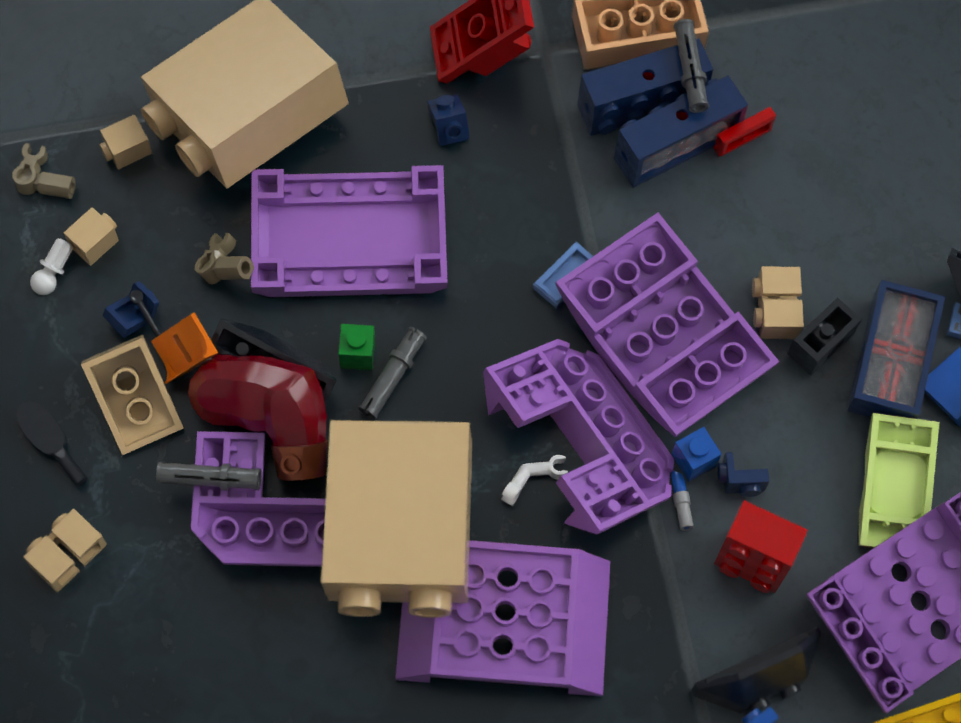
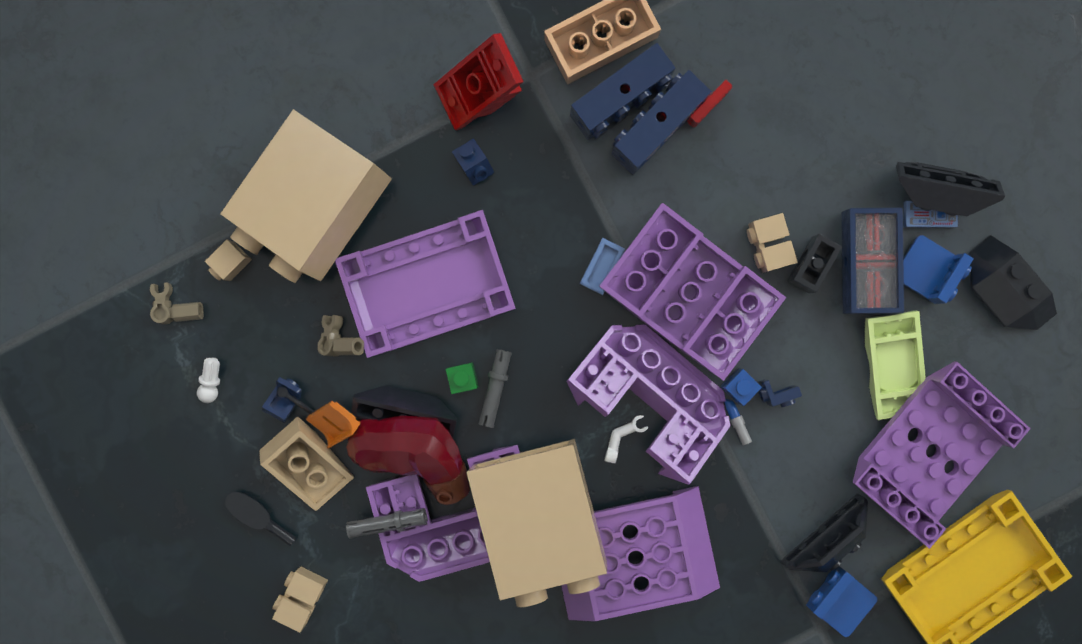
camera: 15 degrees left, 20 degrees up
tan brick [63,207,119,266] -> none
dark grey pin [674,19,709,113] -> none
red brick [714,500,808,593] -> none

